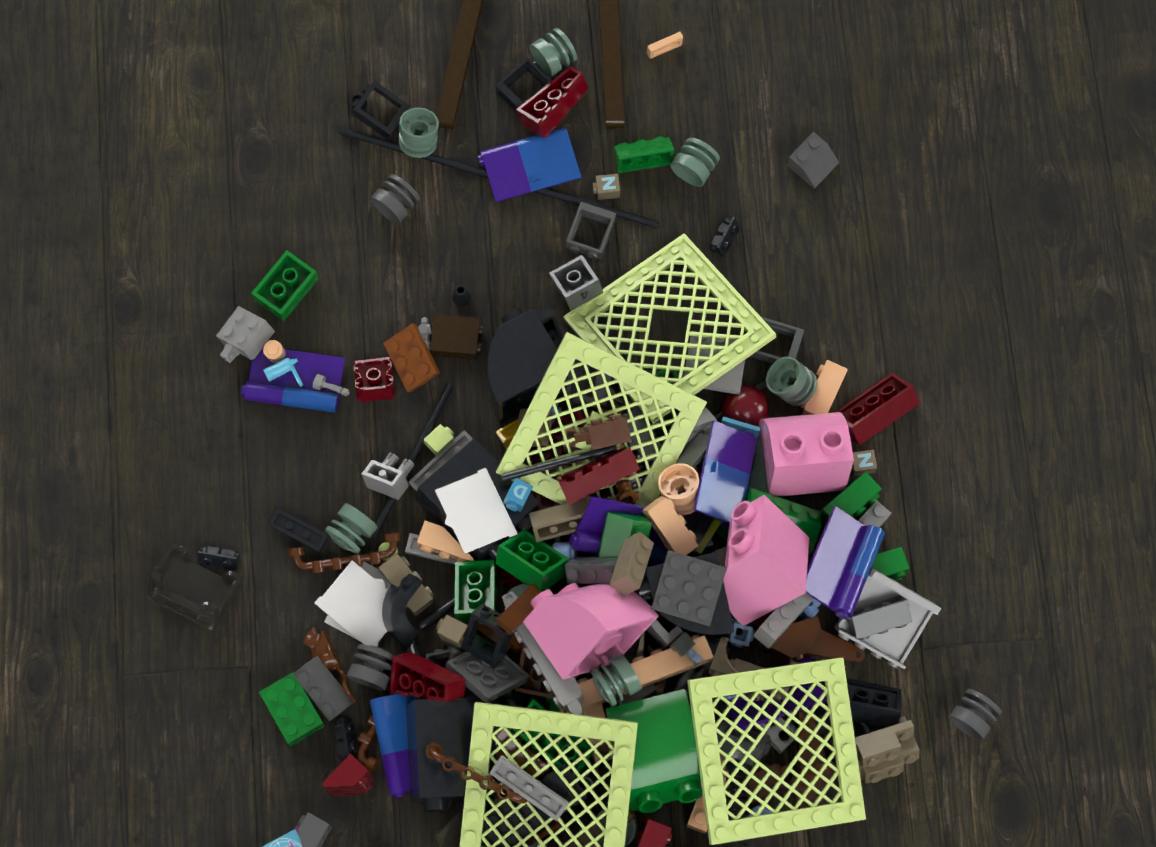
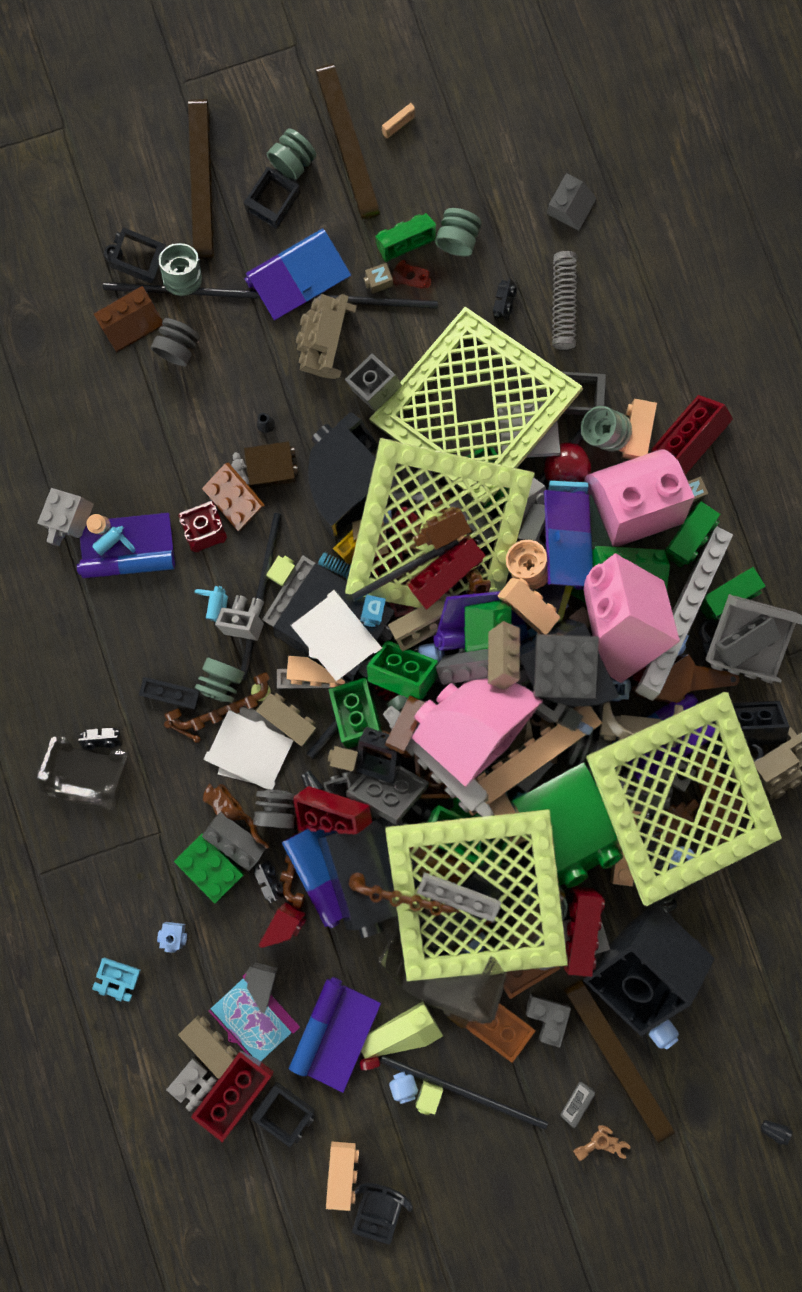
camera: 10 degrees left, 10 degrees up
green brick [251,250,319,322] -> none
light grey piece [312,374,350,396] -> none
black arch [382,573,423,647] -> none
dark red wedge [516,66,588,139] -> none
dark grey window [566,202,616,259] -> none
sand green wheel [590,652,642,707] -> none
door [806,506,885,619] -> none
none -> medium azure plate [92,957,141,1002]
none -> reddish brown slope [94,286,163,352]
none -> light blue brick [157,922,187,953]
none -> reddish brown hinge [164,721,201,743]
none -> medium azure piece [194,586,228,622]
none -> dark tan piece [296,294,356,379]
none -> medium azure piece [318,552,351,579]
none -> clear red piece [392,260,431,289]
none -> light grey piece [552,251,578,350]

